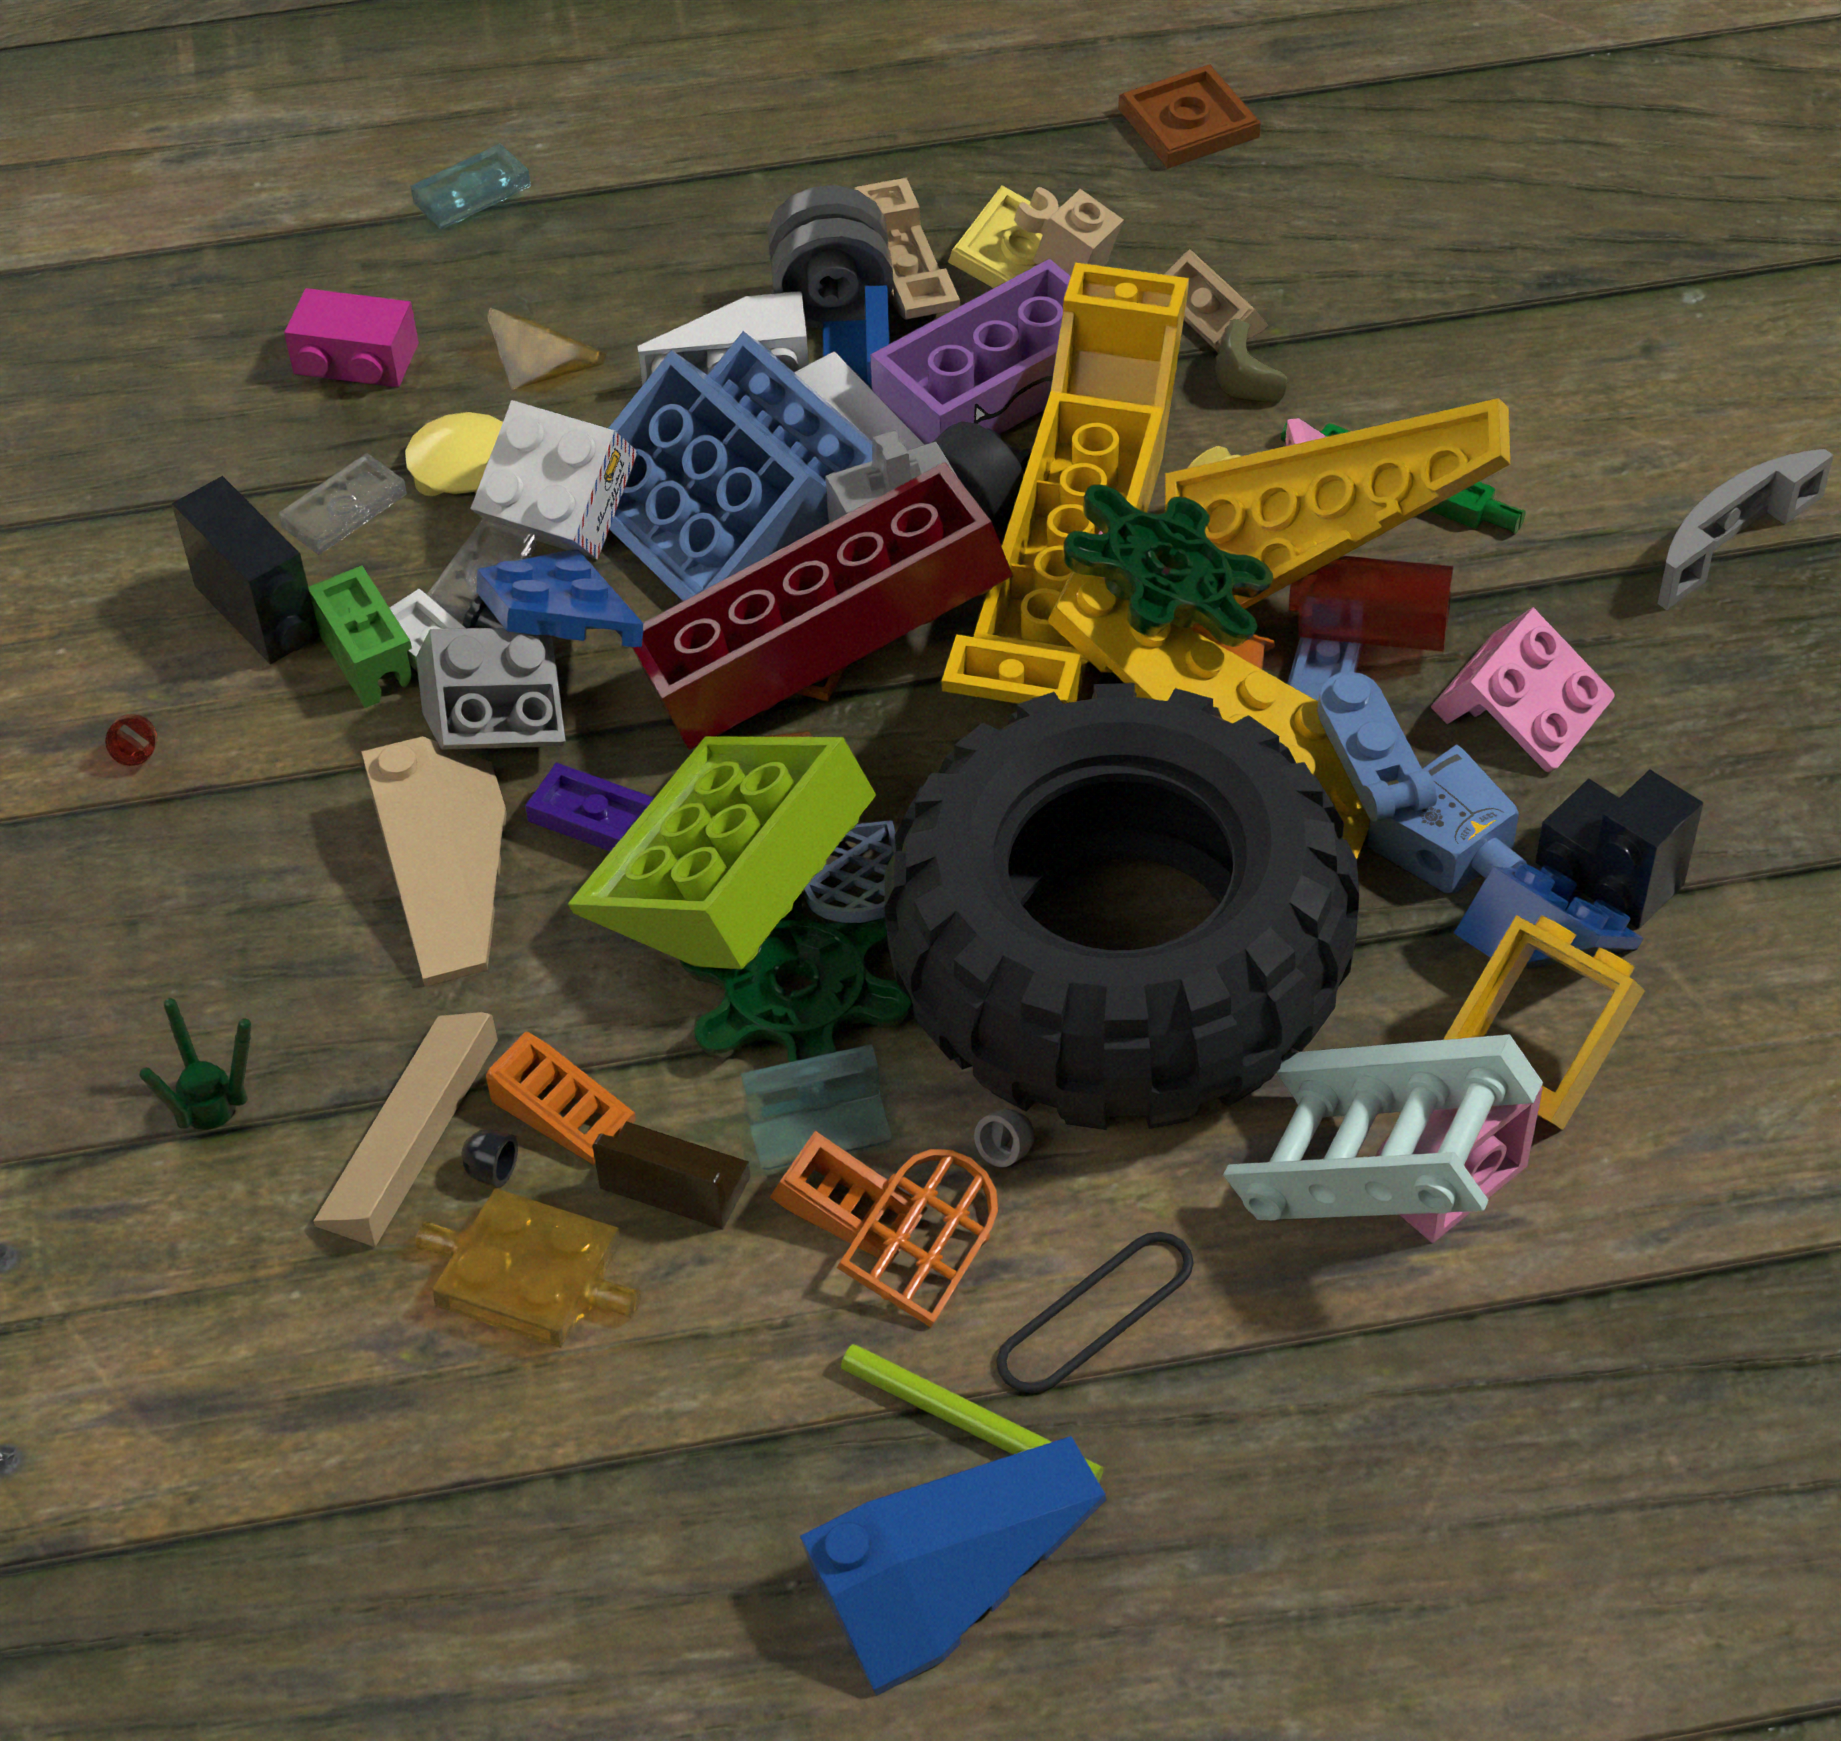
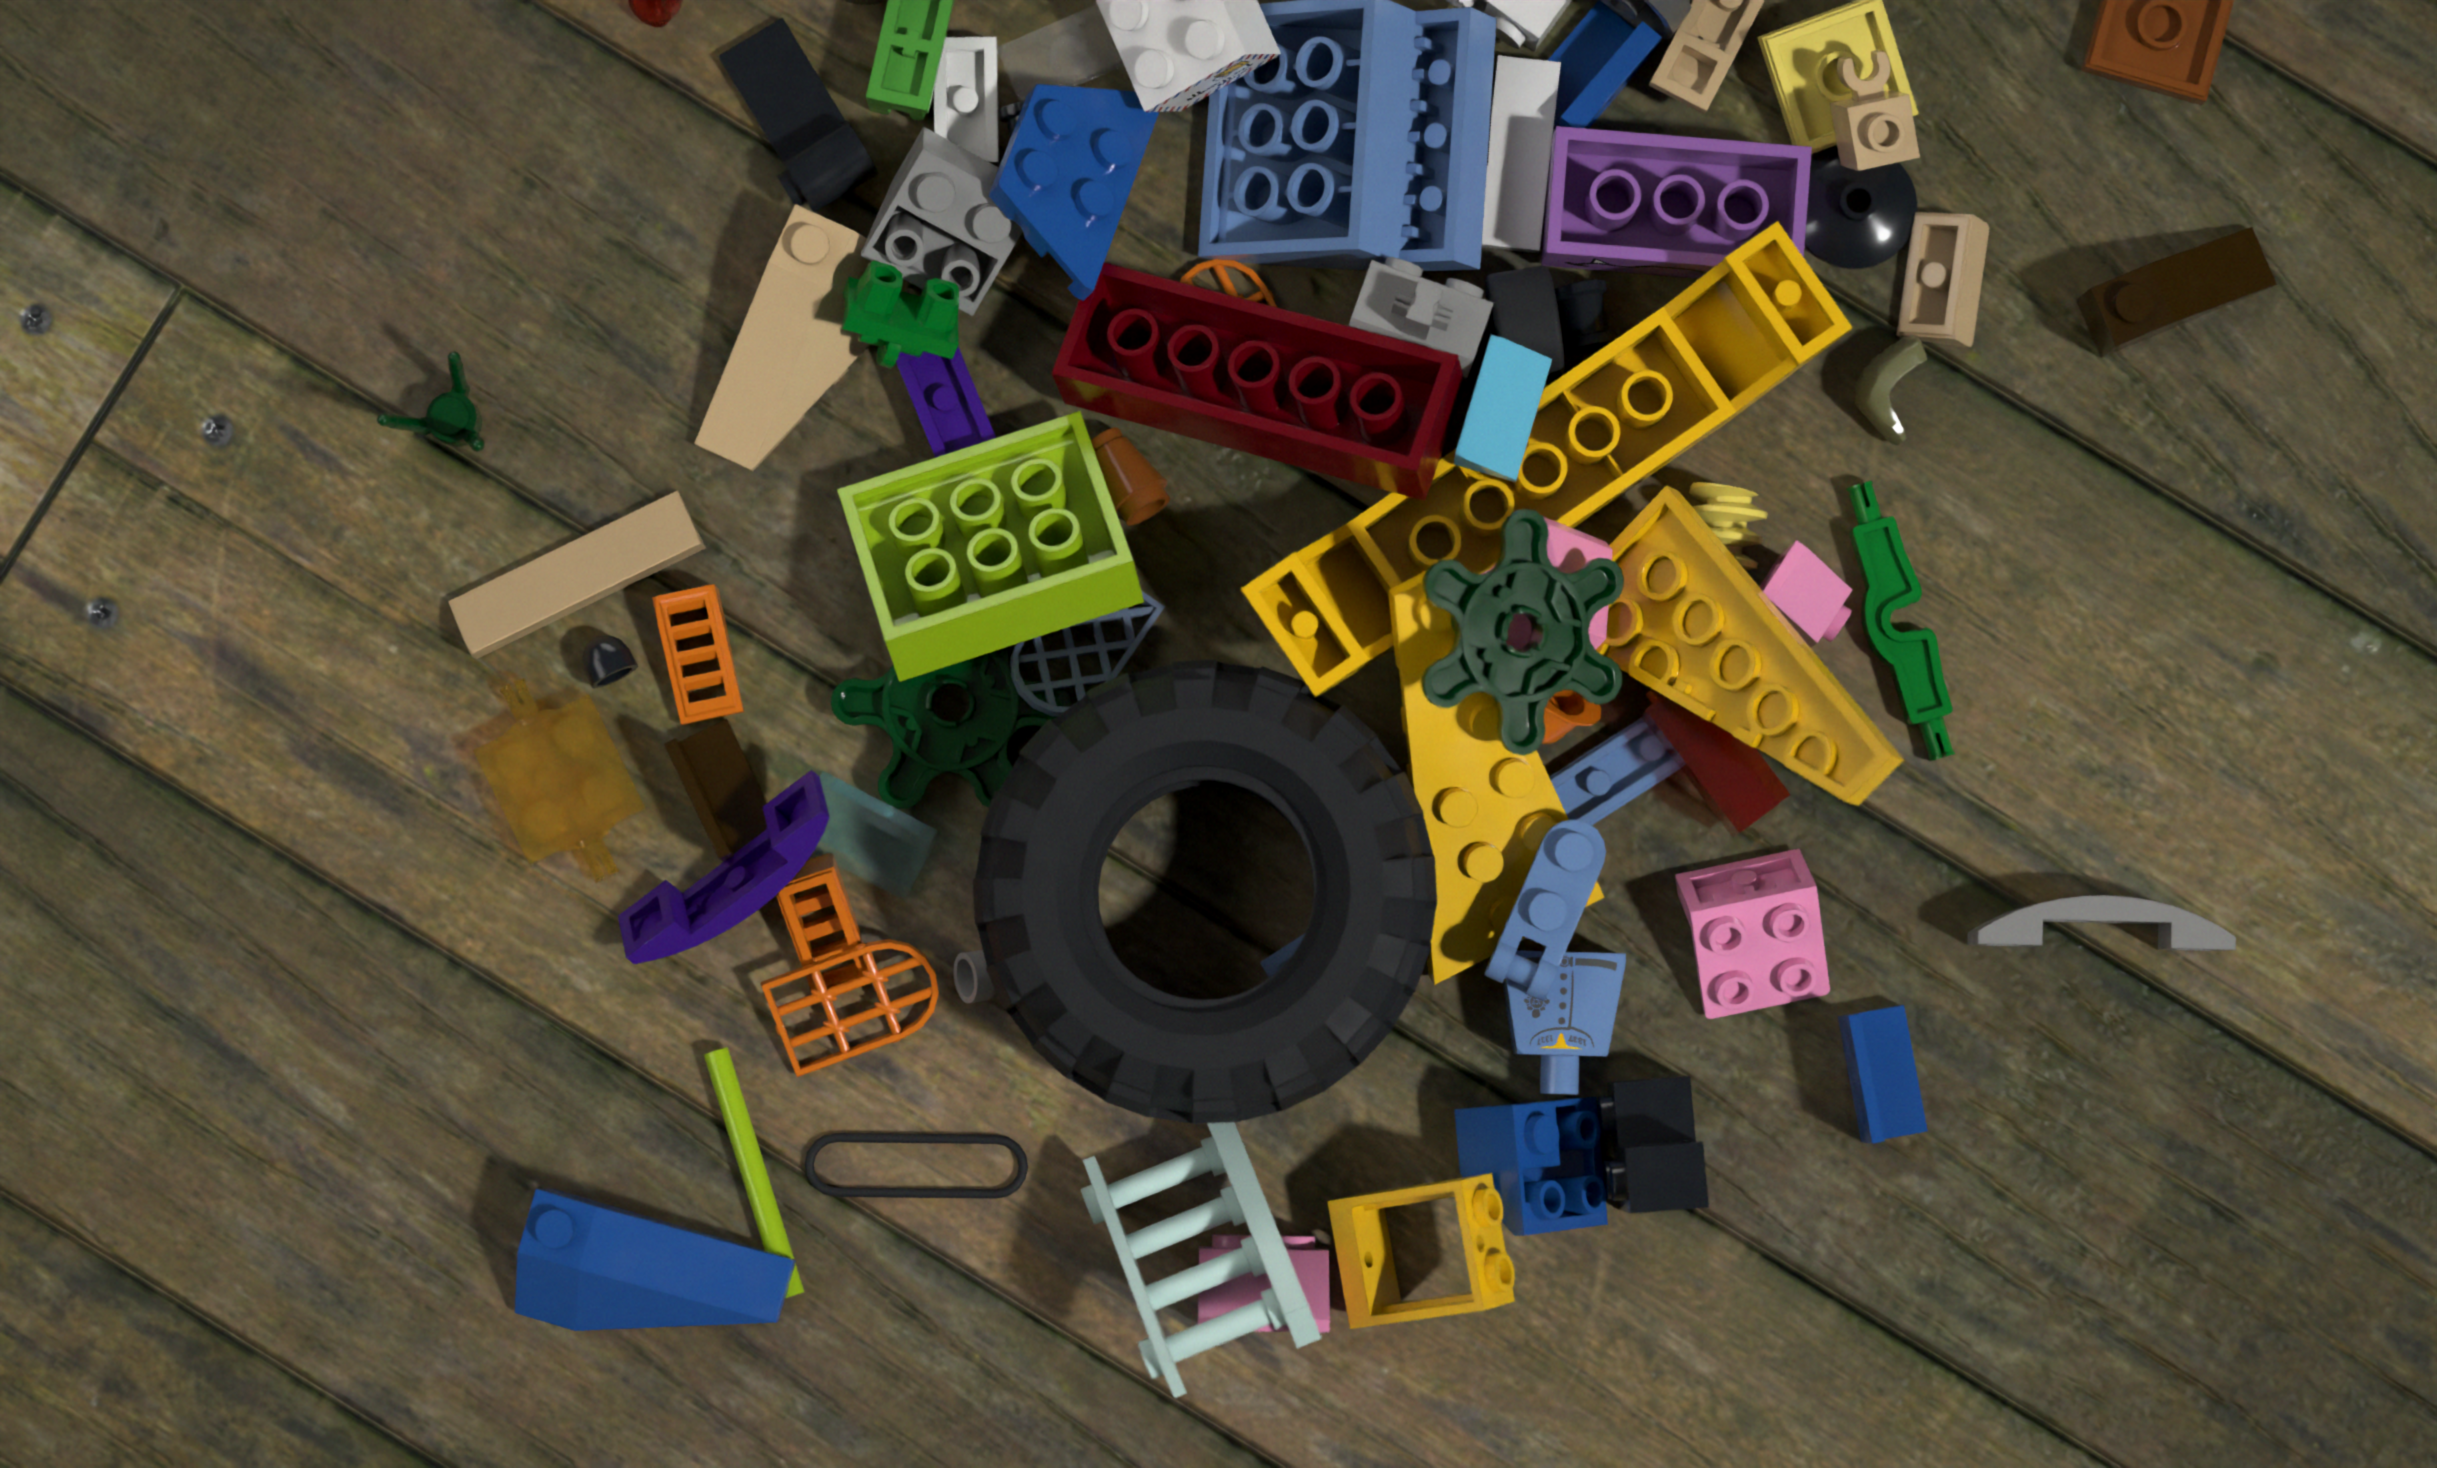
camera: 35 degrees right, 35 degrees up
none -> dark purple slope [618,770,830,964]
none -> black door [718,17,879,212]
none -> green hips [842,260,959,368]
none -> medium azure slope [1454,334,1552,482]
none -> blue panel [1838,1005,1928,1144]
none -> dark brown slope [2076,227,2277,358]

